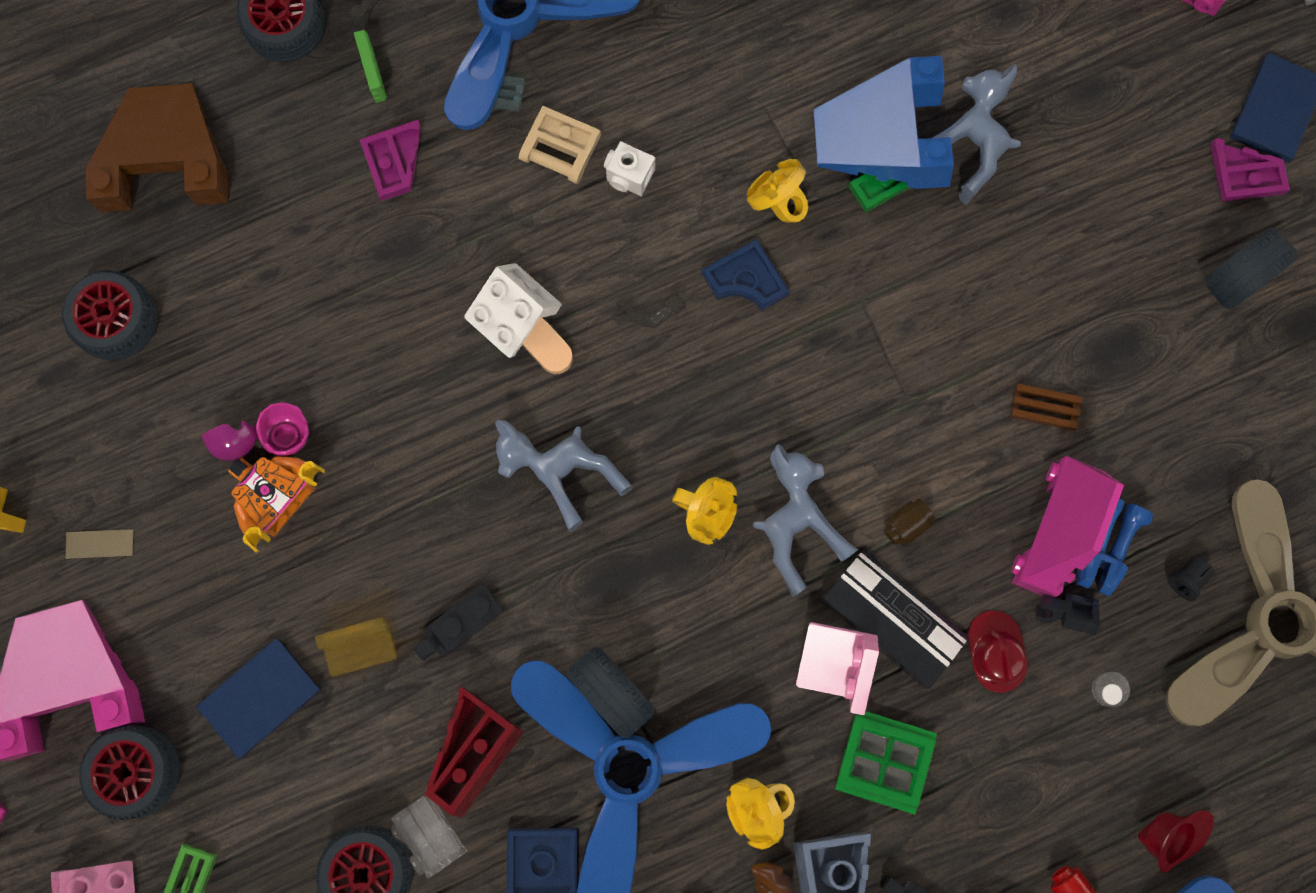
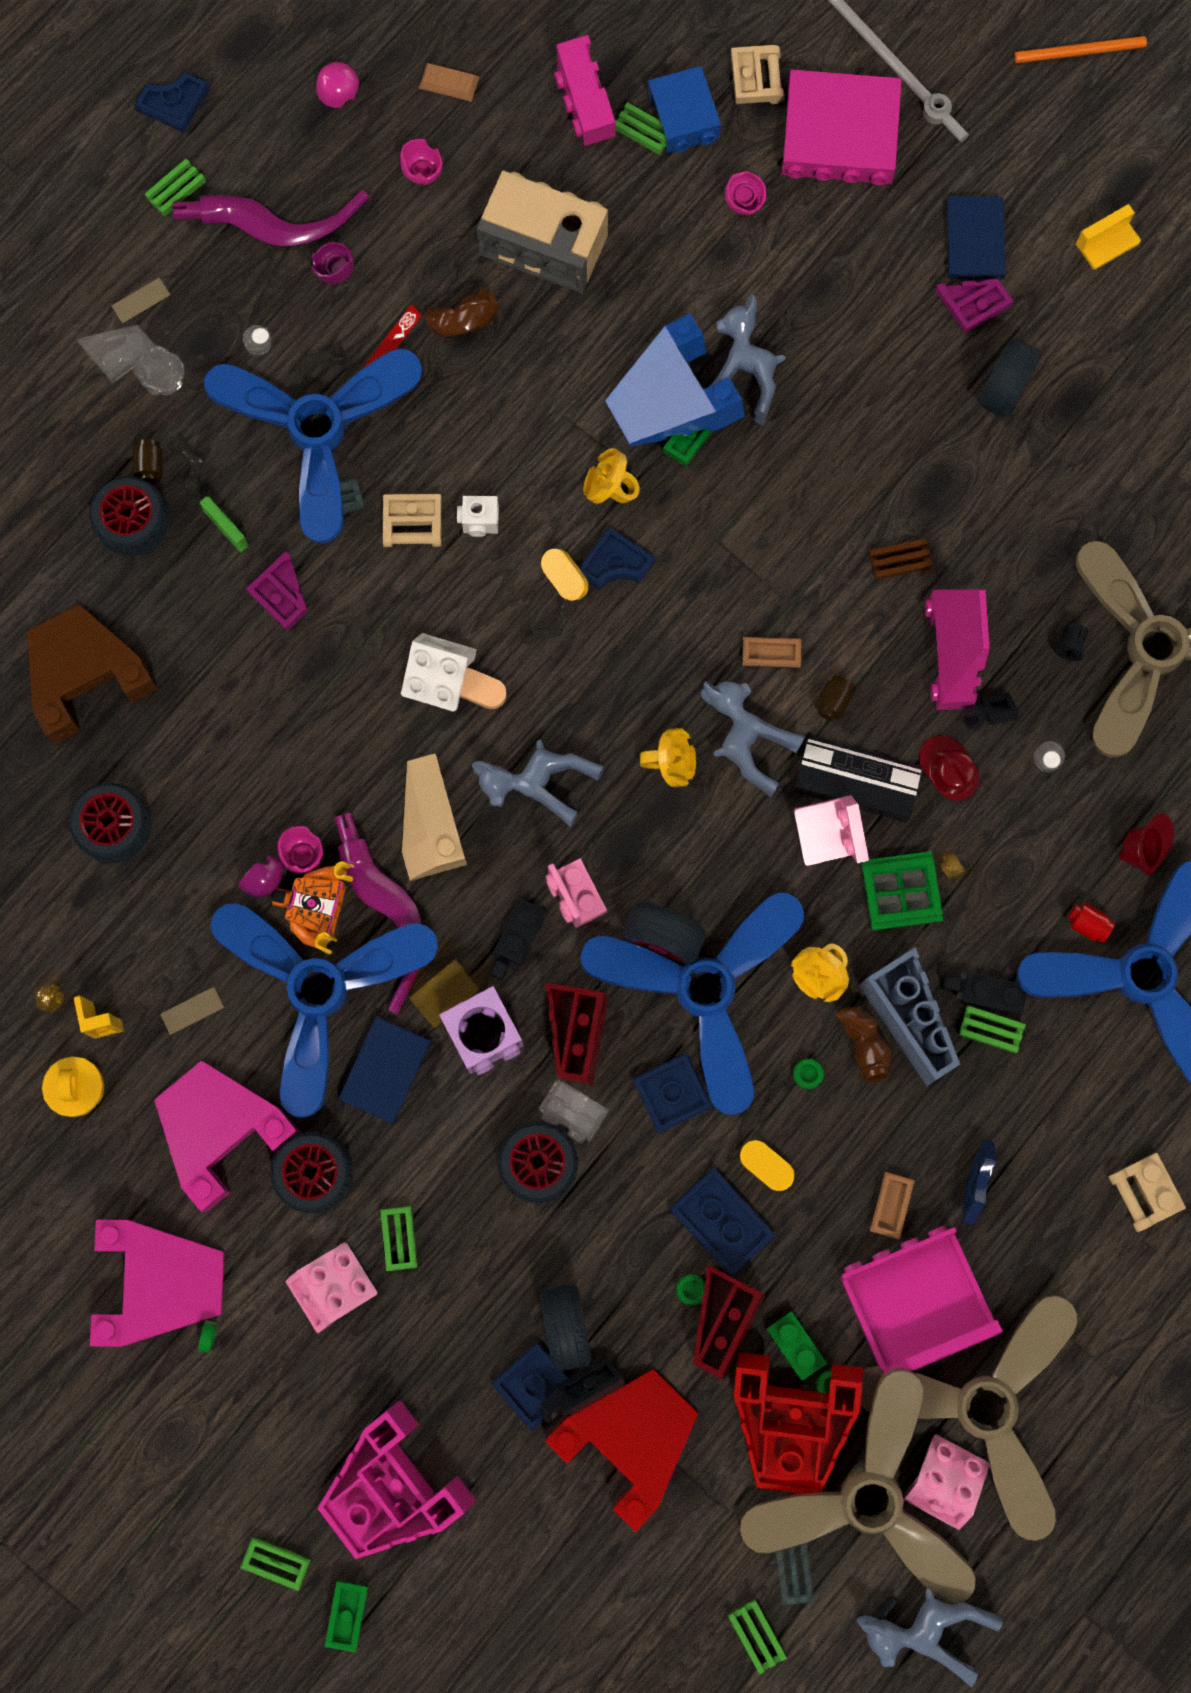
camera: 25 degrees left, 0 degrees up
blue piece [1076,499,1154,597] -> none
none -> blue piece [211,903,438,1118]
none -> magenta animal [334,813,421,1015]
none -> tan wedge [402,754,467,881]
none -> lavender brick [439,986,524,1075]
none -> yellow tile [541,549,588,601]
none -> bright pink bracket [545,859,607,928]
none -> medium nougat tile [743,637,801,668]
none -> clear yellow plate [939,852,965,880]

